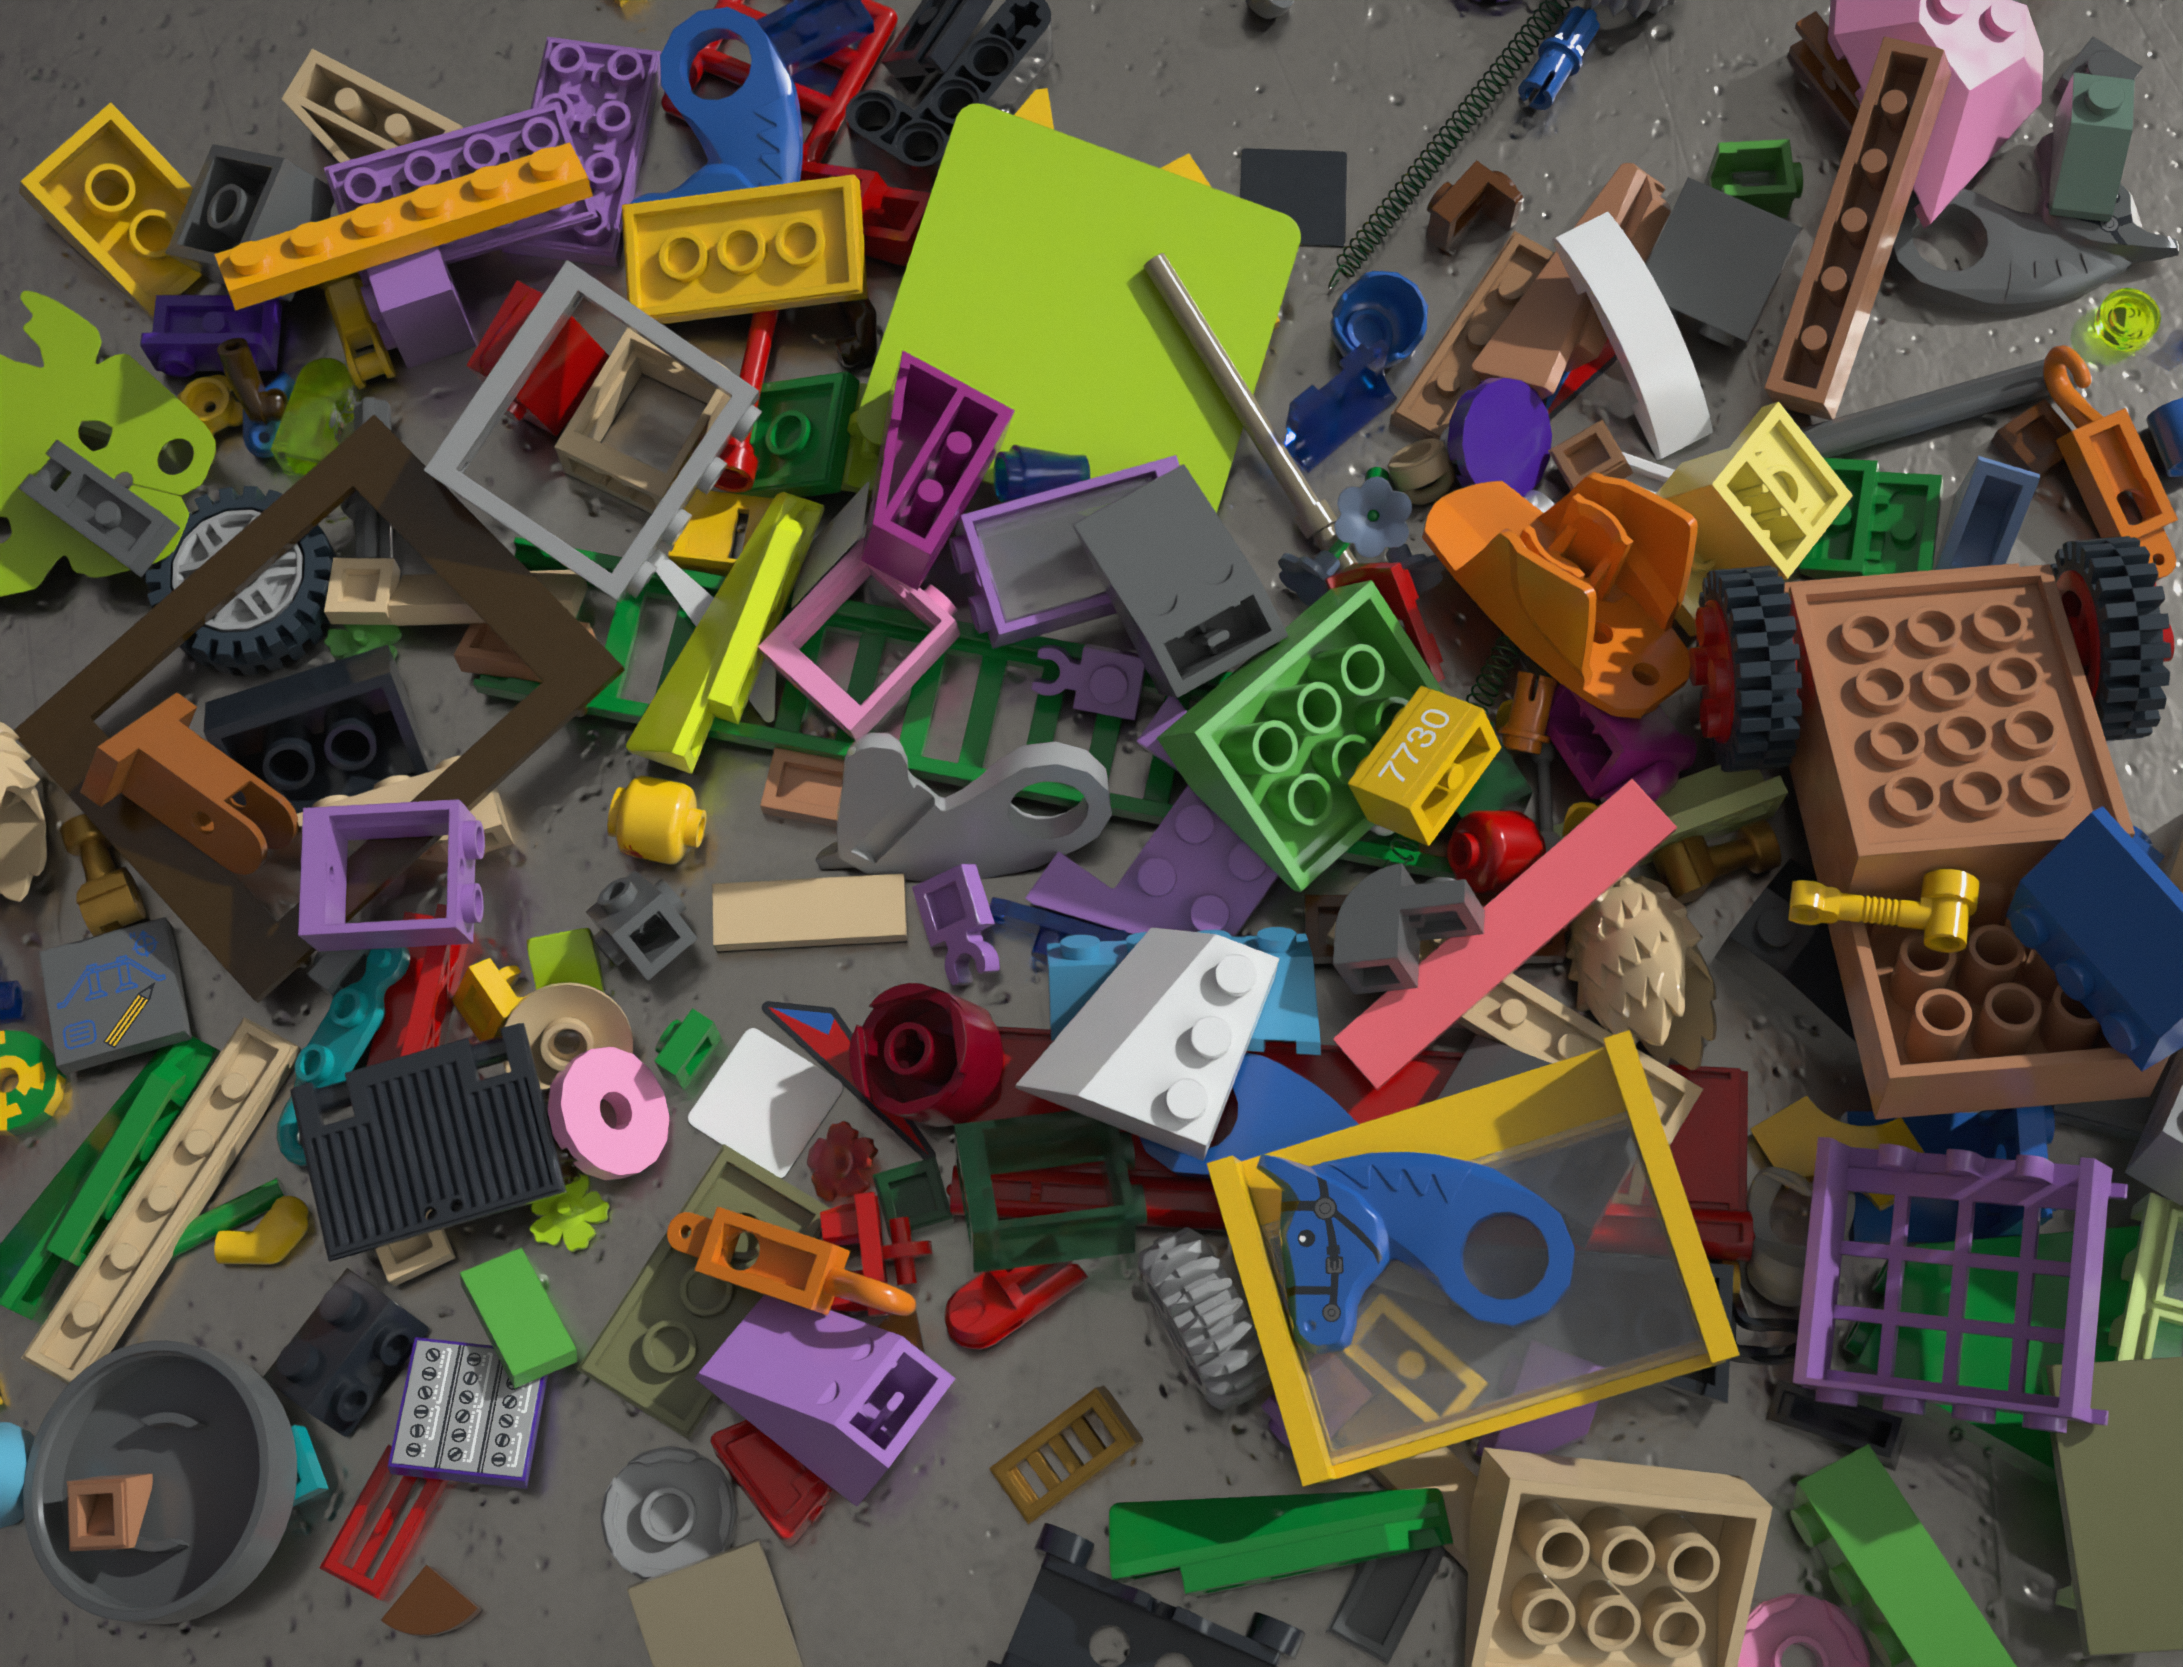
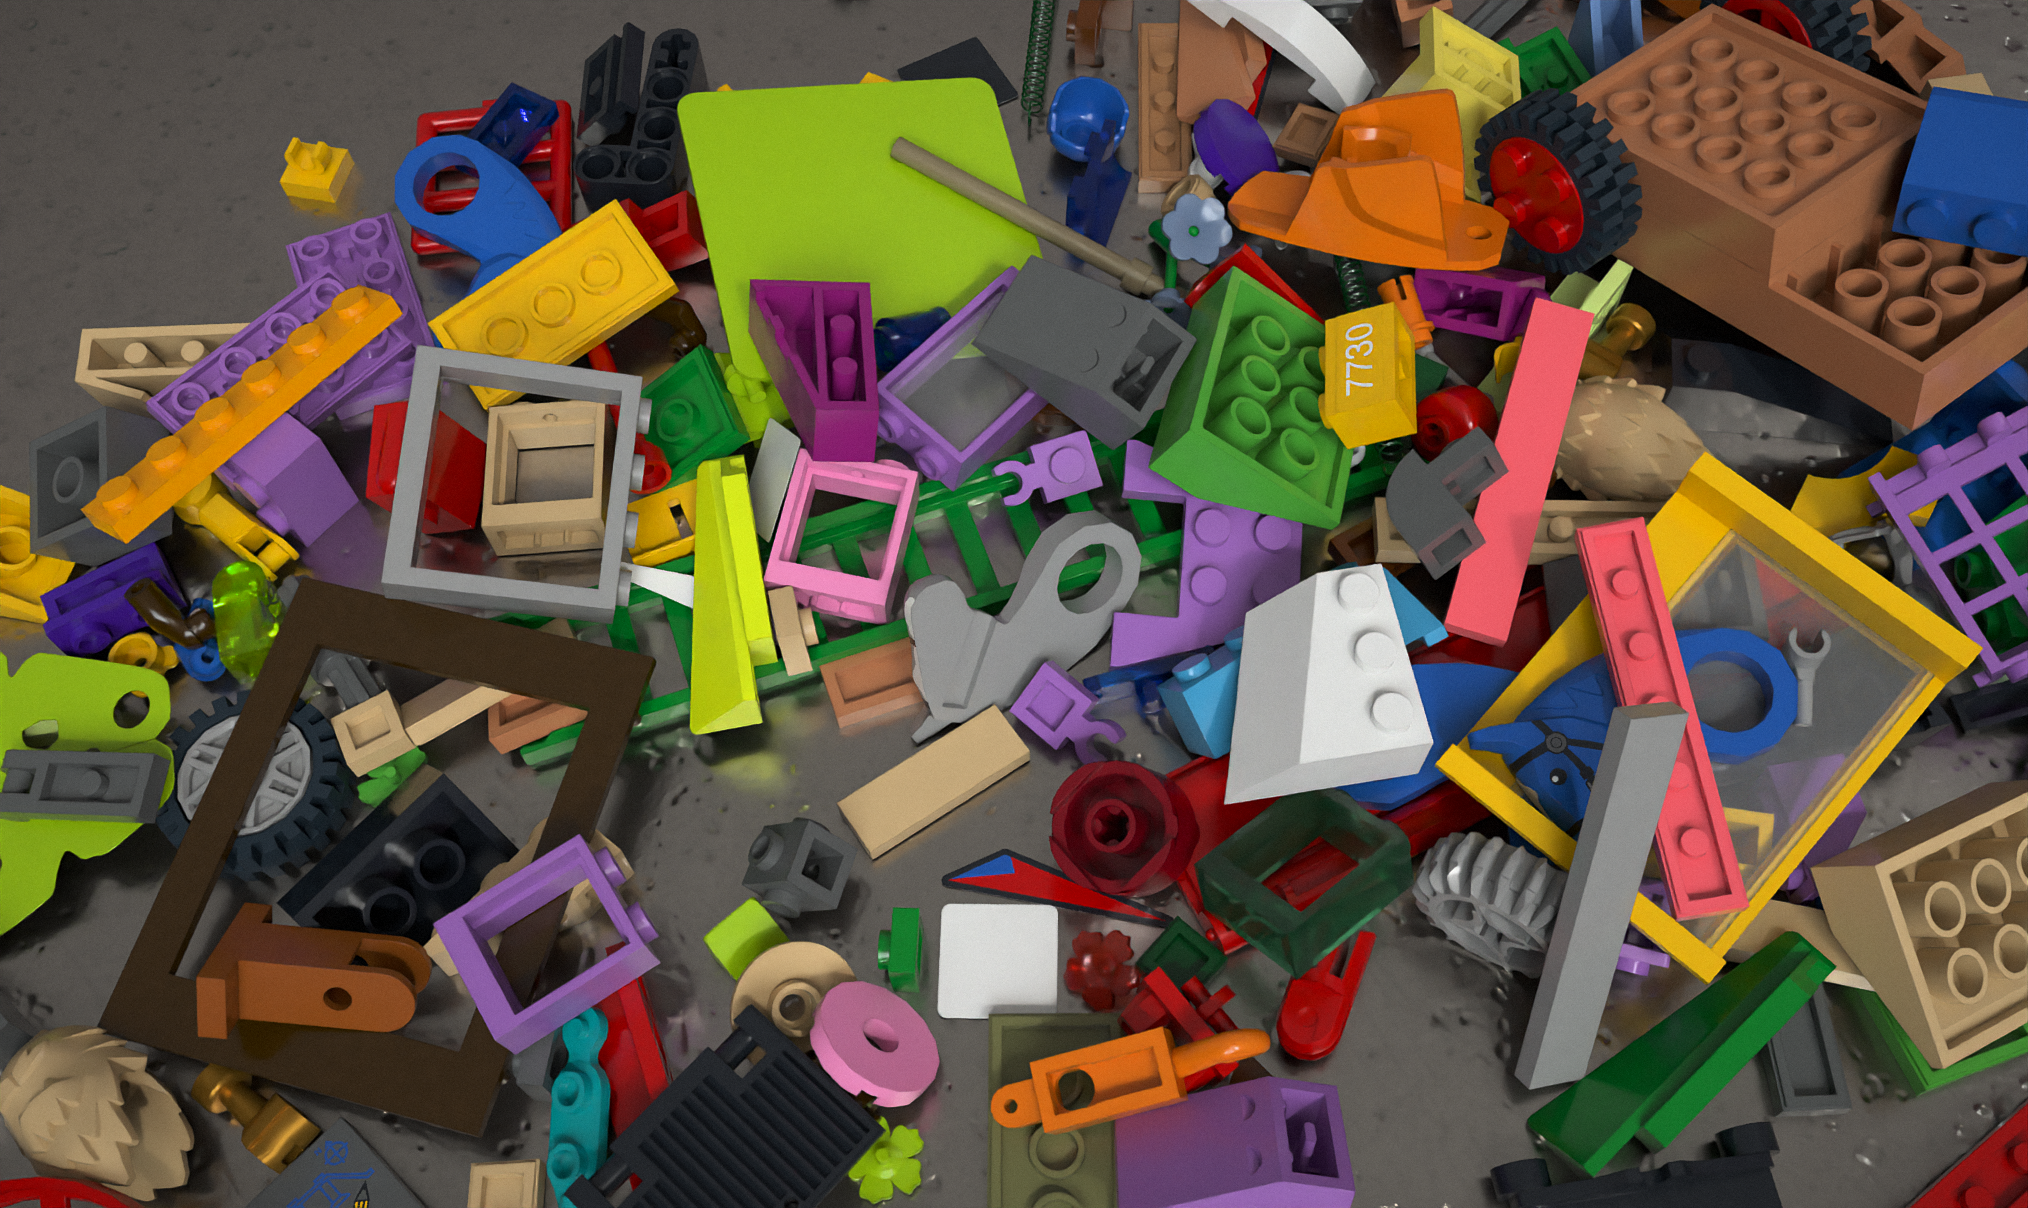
camera: 30 degrees left, 10 degrees down
yellow tile [452,958,529,1042] -> none
yellow head [607,776,707,865] -> none
pearl gold slope [989,1385,1143,1524] -> none
yellow brick [1788,869,1979,953] -> none
none -> tan plate [768,585,819,676]
none -> light grey tile [1514,701,1689,1090]
none -> coral tile [1574,517,1749,922]
none -> light grey hand [1780,628,1831,727]

